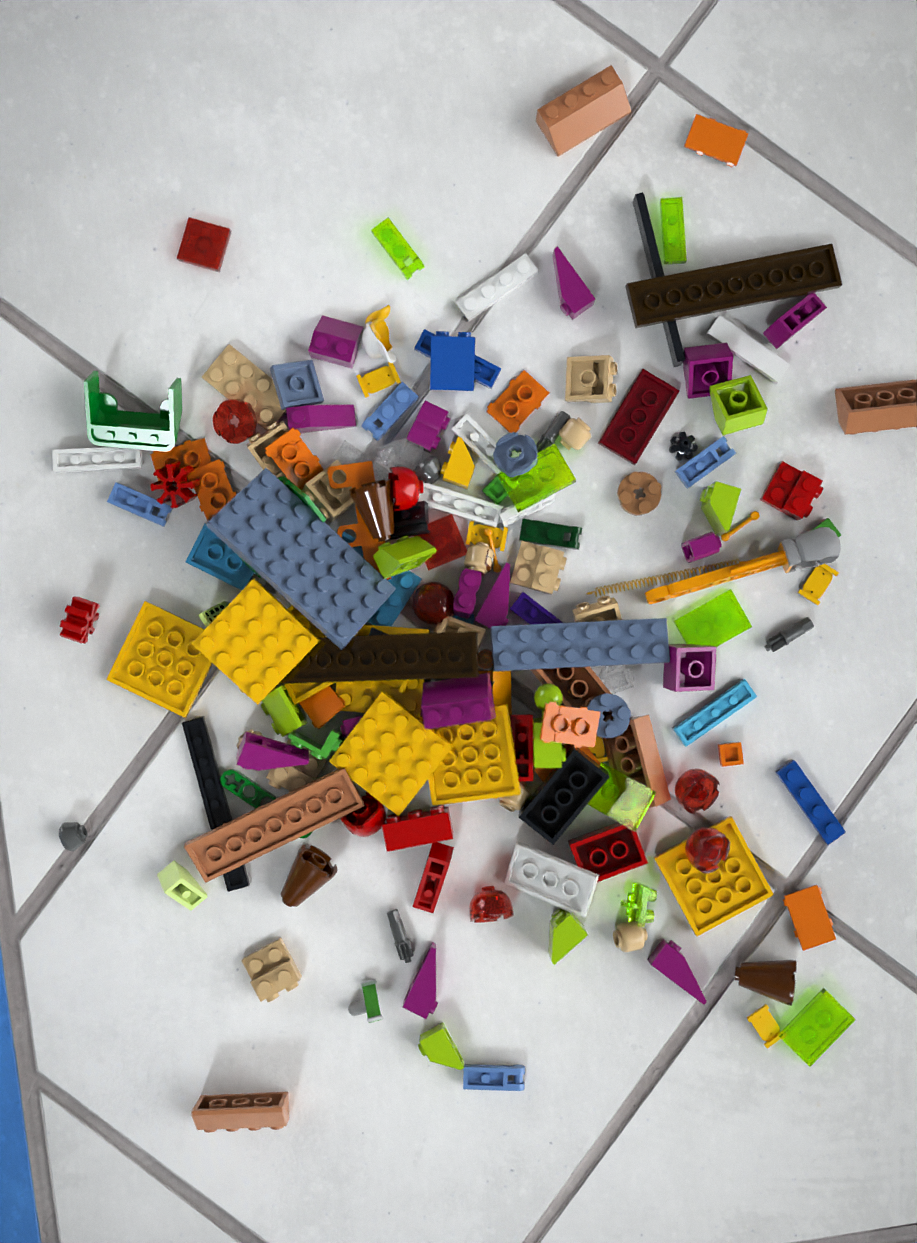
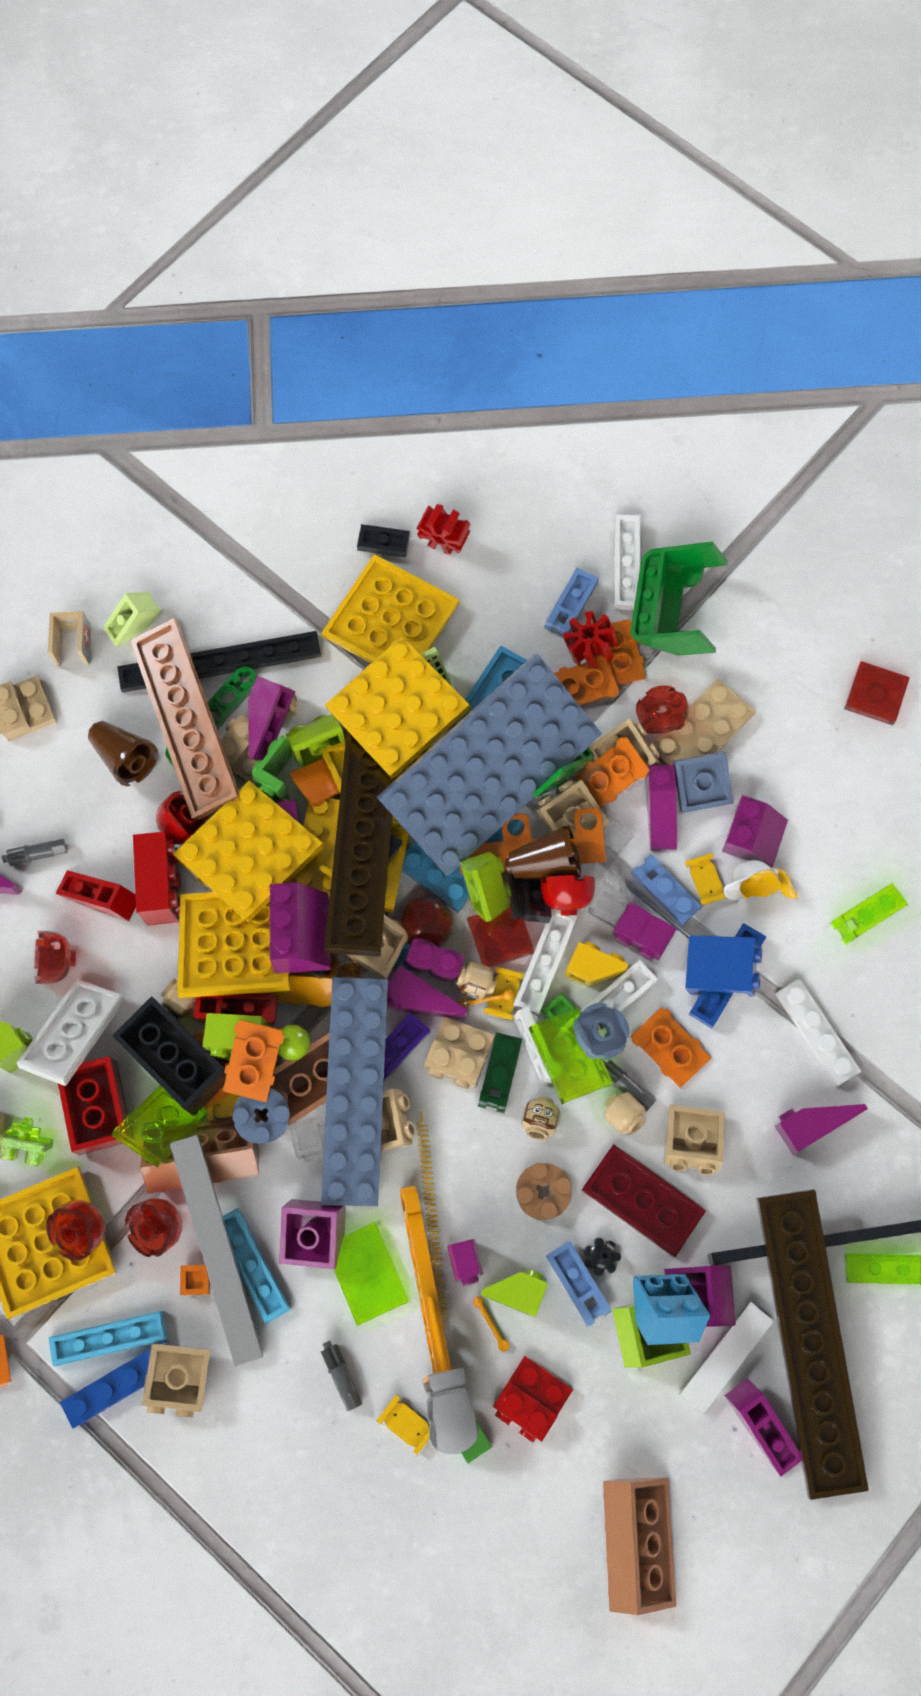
camera: 100 degrees right, 15 degrees down
dark grey cone [59,822,88,852] -> none
dark grey cone [414,456,441,484] -> none
none -> tan piece [48,611,91,666]
none -> medium azure tile [48,1311,168,1367]
none -> tan plate [141,1344,211,1417]
none -> light grey tile [170,1134,264,1366]
none -> black plate [357,524,410,558]
none -> tan head [521,1096,561,1140]
none -> dark azure slope [633,1274,710,1345]

